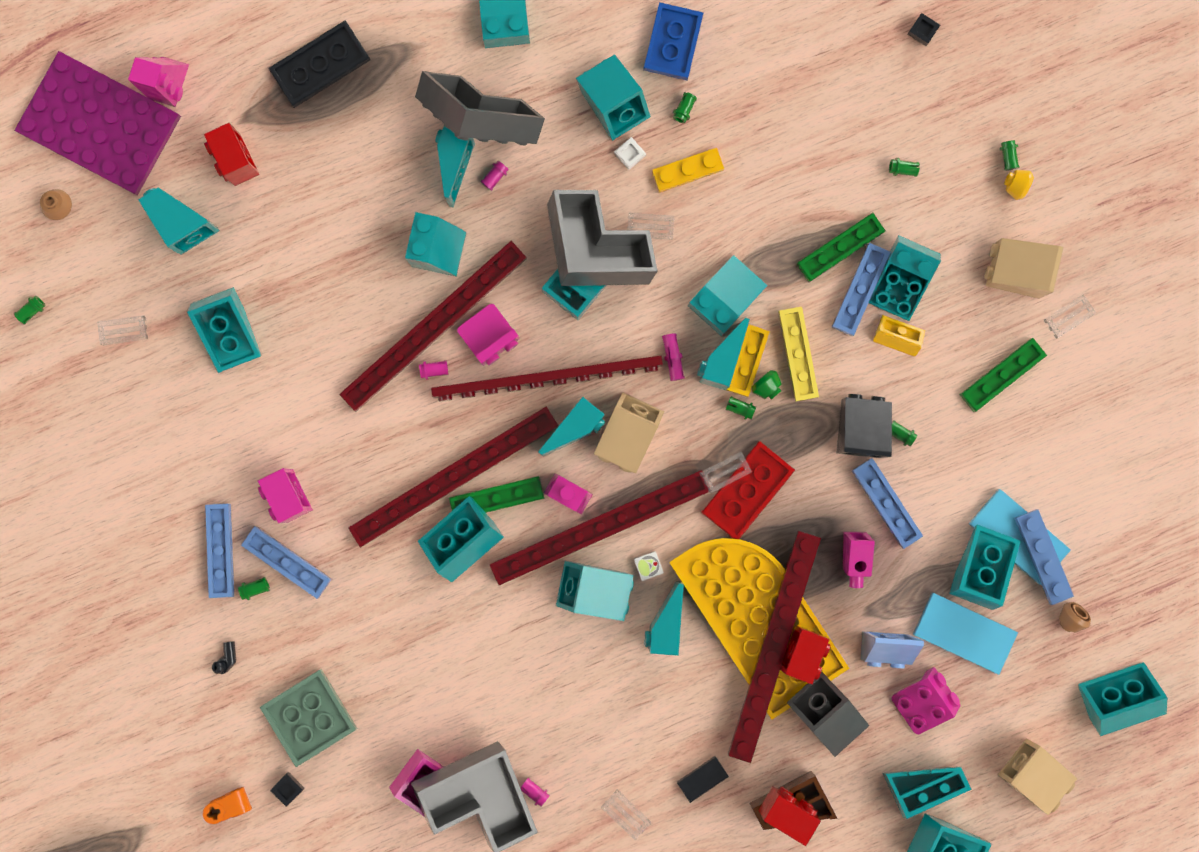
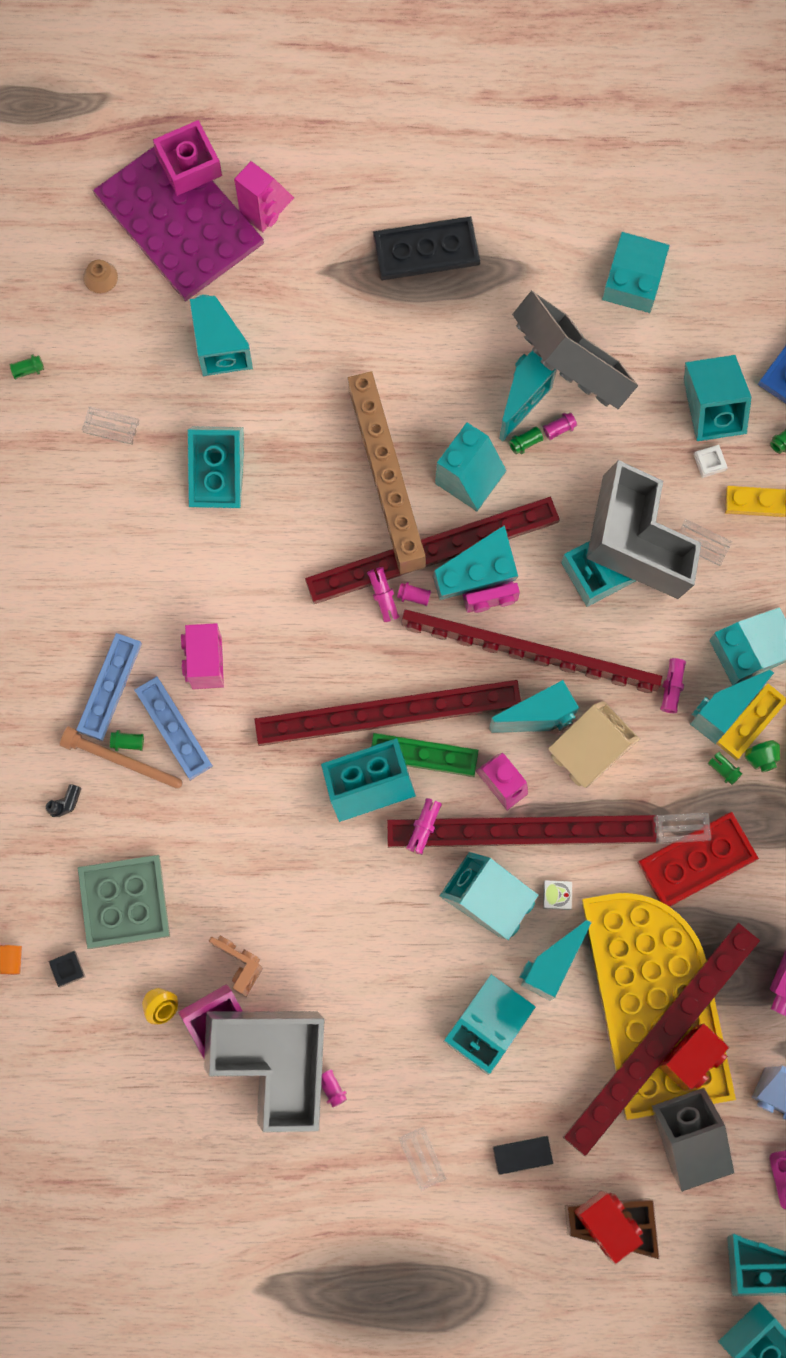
camera: 25 degrees right, 10 degrees down
red brick [204,123,260,186] -> none
none -> nougat piece [59,726,183,788]
none -> yellow cone [142,988,178,1025]
none -> dark pink brick [153,120,222,196]
none -> nougat bracket [209,935,263,997]
none -> medium nougat brick [347,371,426,574]
none -> dark pink pin [367,567,400,622]
none -> dark pink pin [406,798,442,855]
none -> teal wedge [433,525,518,601]
none -> teal slope [443,974,536,1075]
none -> green pin [509,426,544,454]

